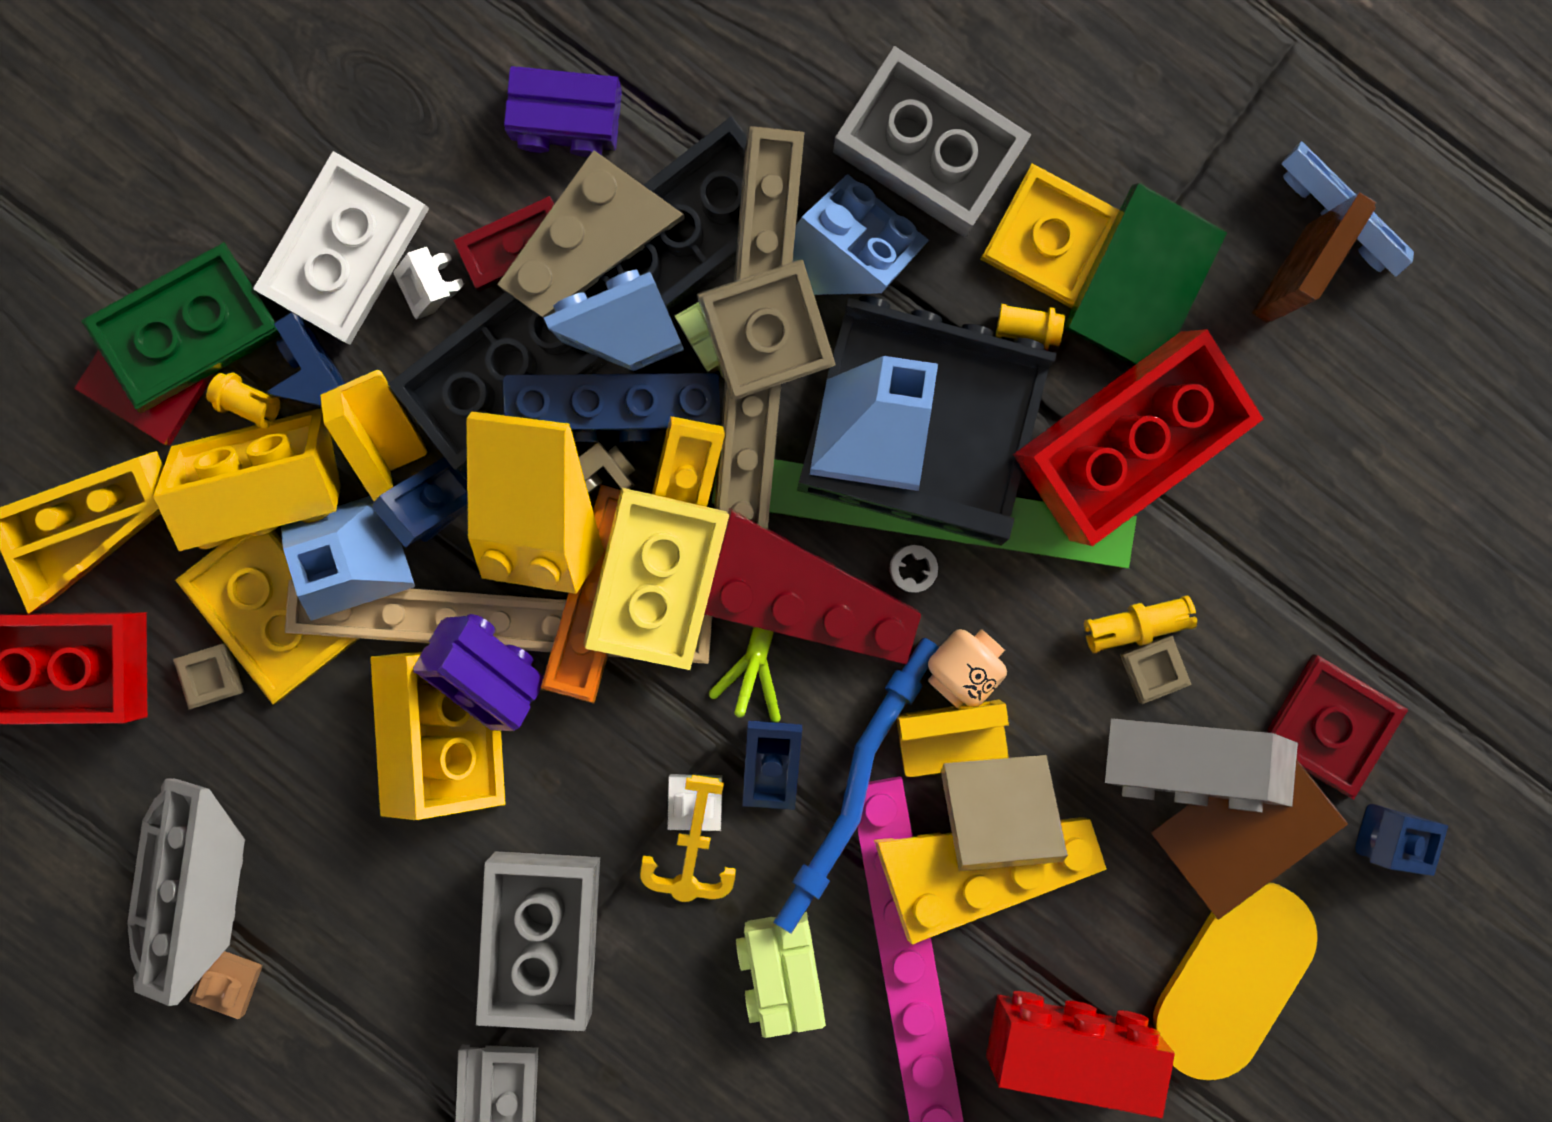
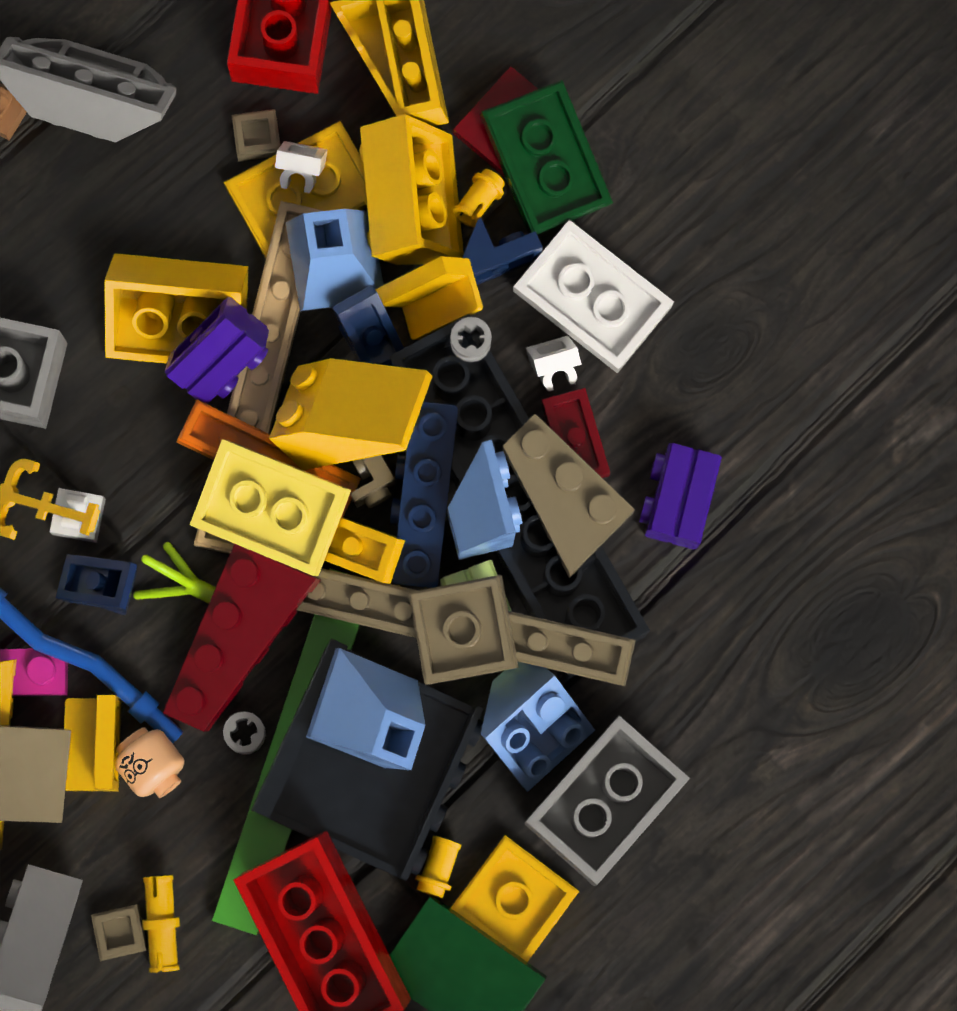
camera: 90 degrees right, 10 degrees down
none -> white tile [275,141,328,193]
none -> light grey bush [450,317,492,362]

